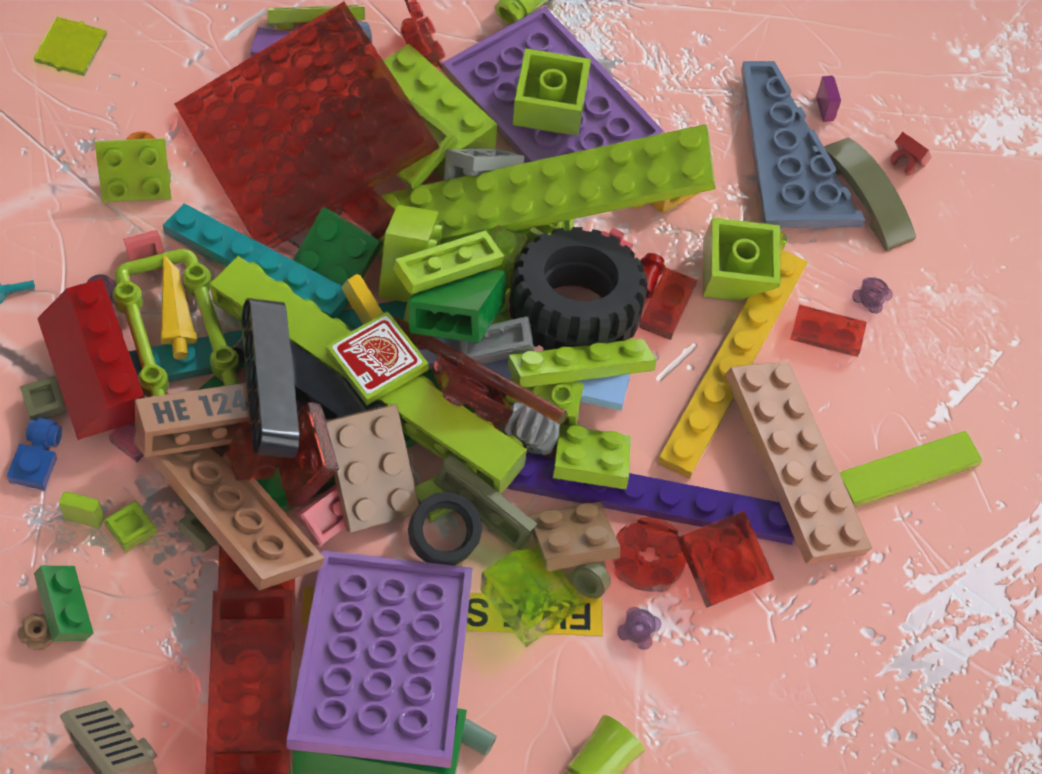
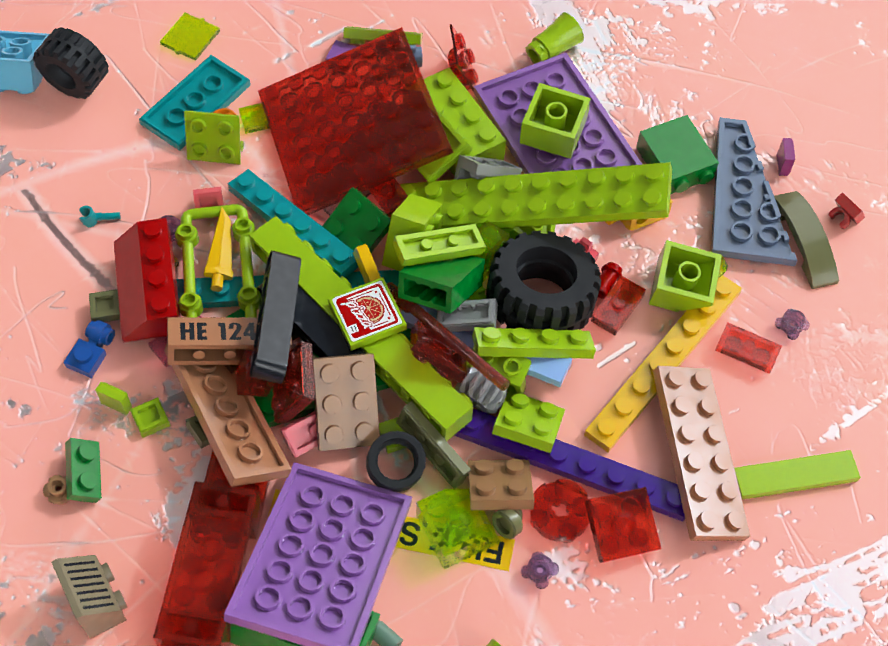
camera: 15 degrees right, 0 degrees up
none -> teal tile [139,55,251,151]
none -> clear neon green tile [238,102,271,134]
none -> green brick [636,115,719,194]

